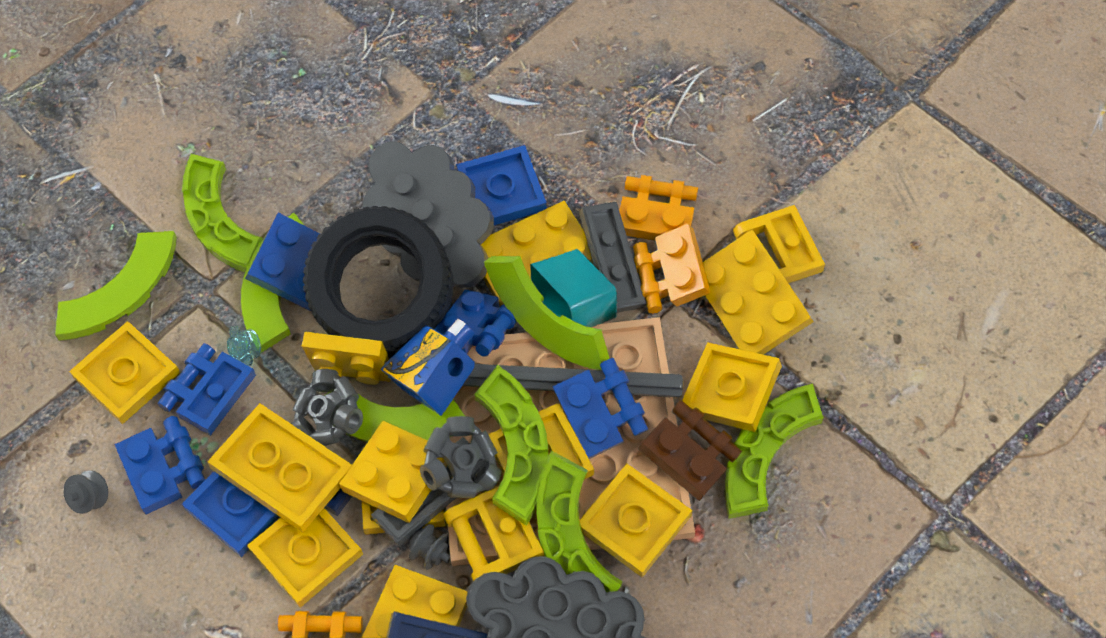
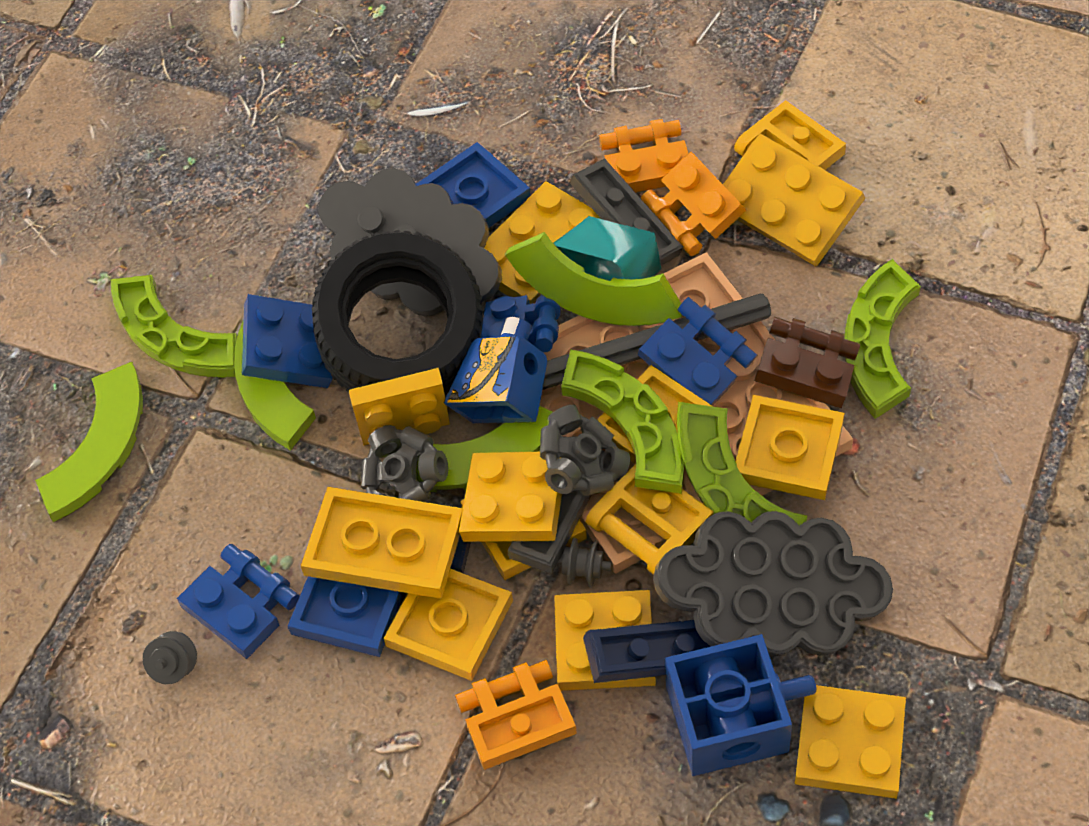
camera: 20 degrees left, 5 degrees down
yellow plate [69,321,181,425] -> none
blue plate [157,343,256,436] -> none
clear light blue plate [227,325,261,366] -> none
yellow plate [682,342,782,432] -> none

